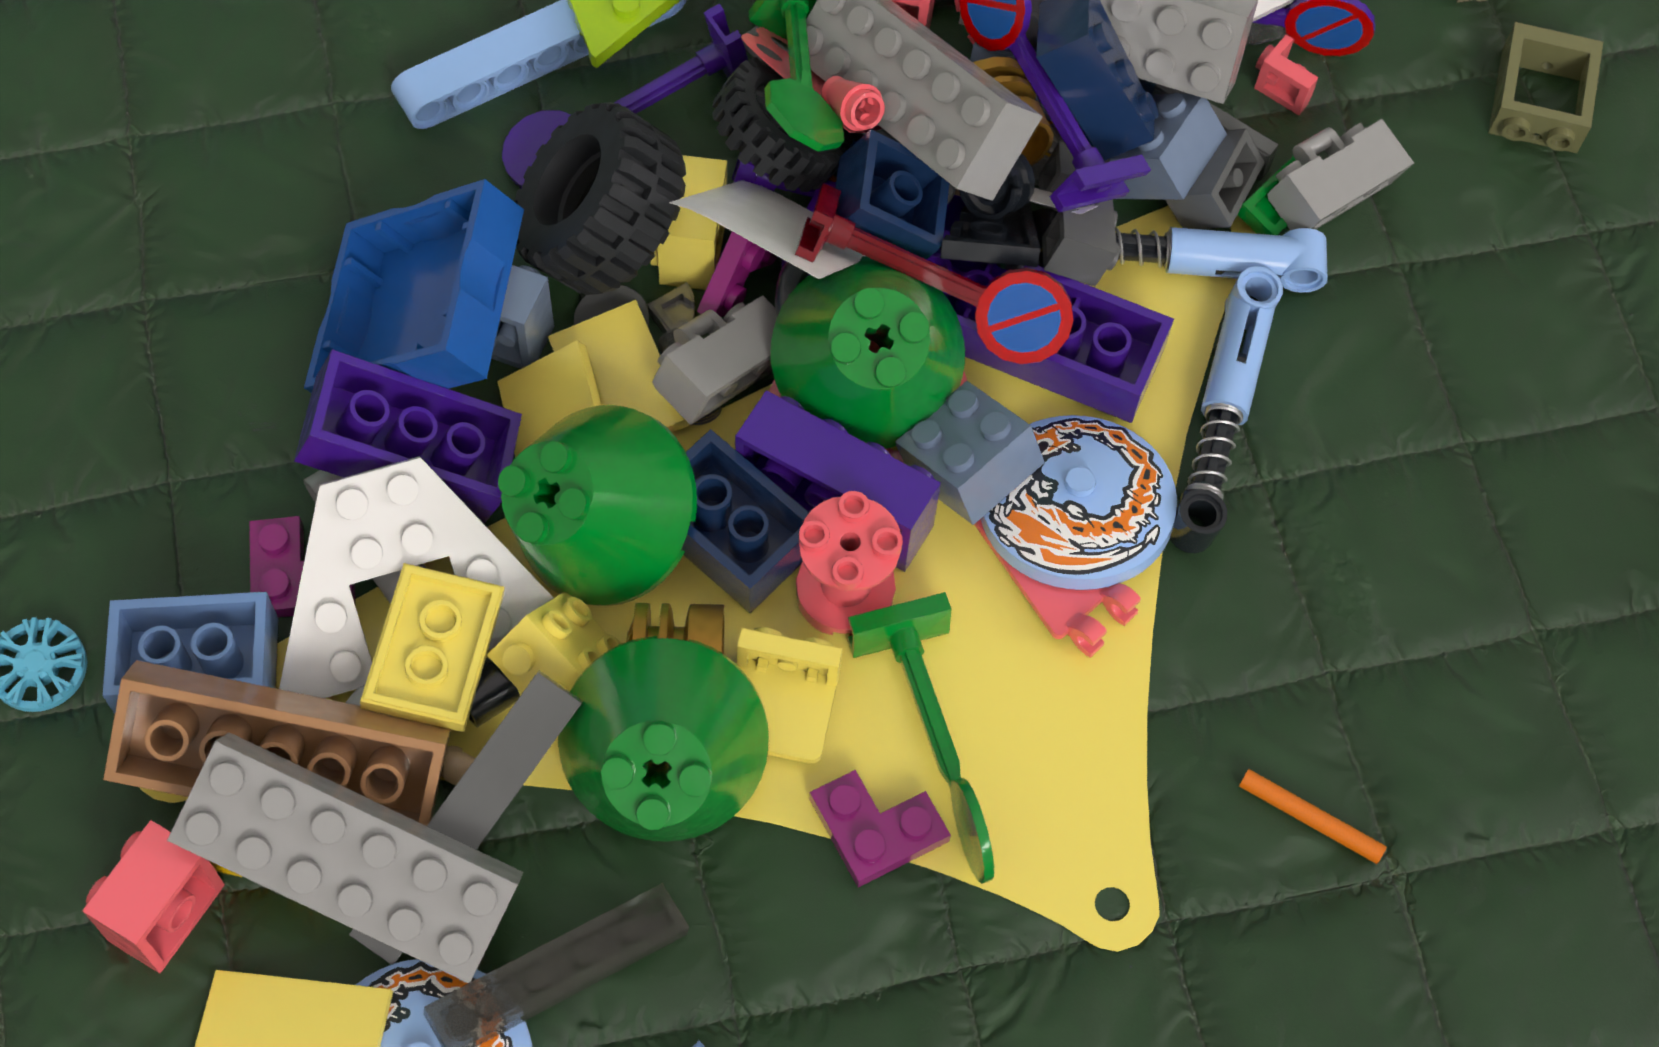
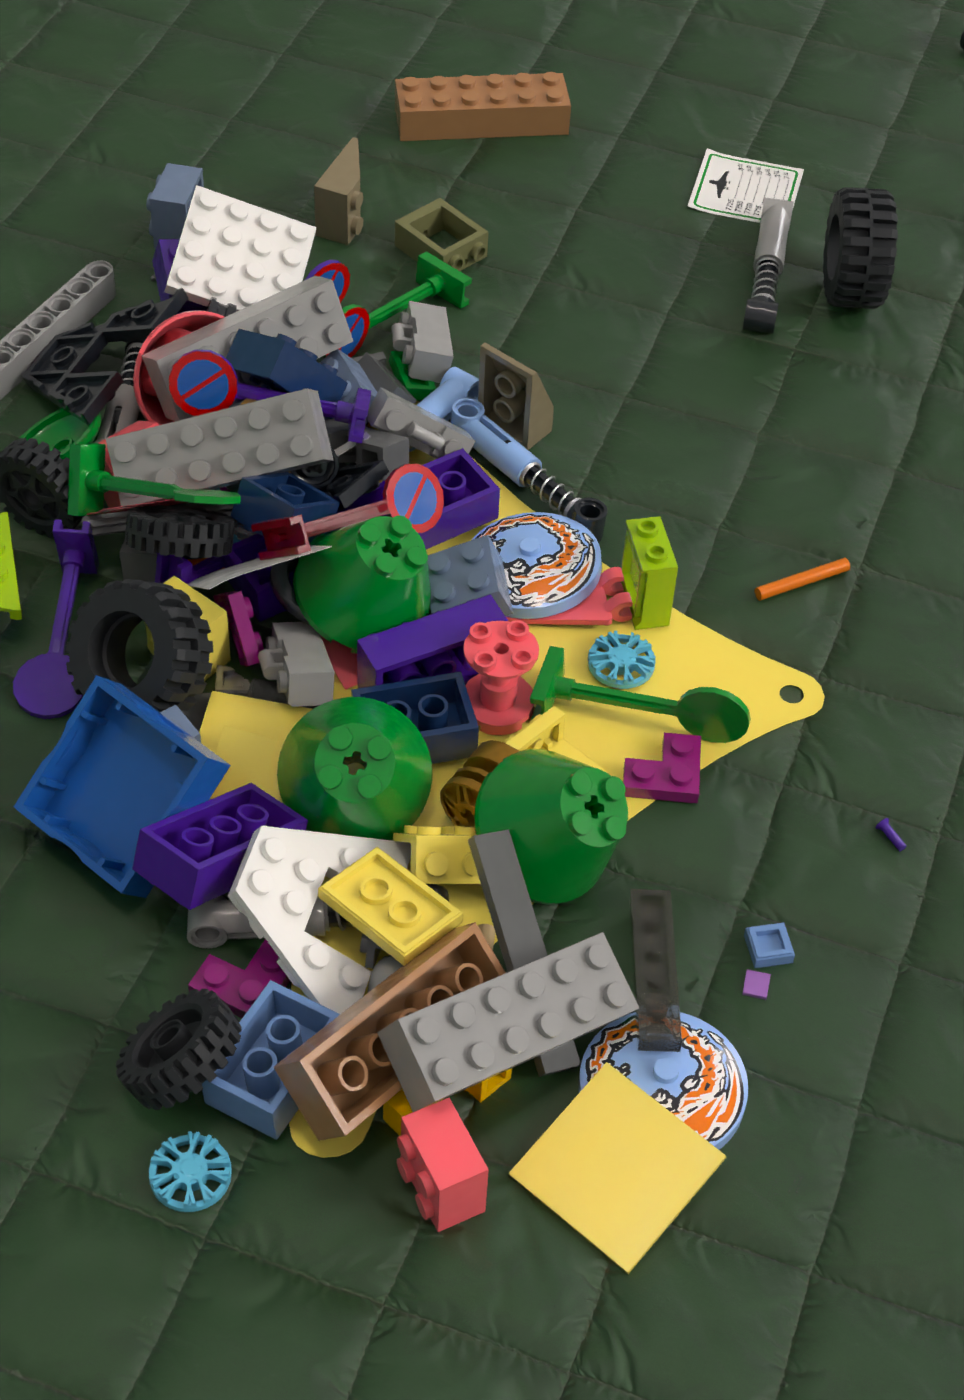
camera: 55 degrees left, 15 degrees down
coral cone [822,76,885,131] -> none
none -> black wheel [116,988,242,1110]
none -> green piece [323,251,472,358]
none -> light grey piece [366,387,475,459]
none -> dark tan slope [478,343,554,450]
none -> medium azure wheel [588,631,656,689]
none -> lime window [621,516,678,630]

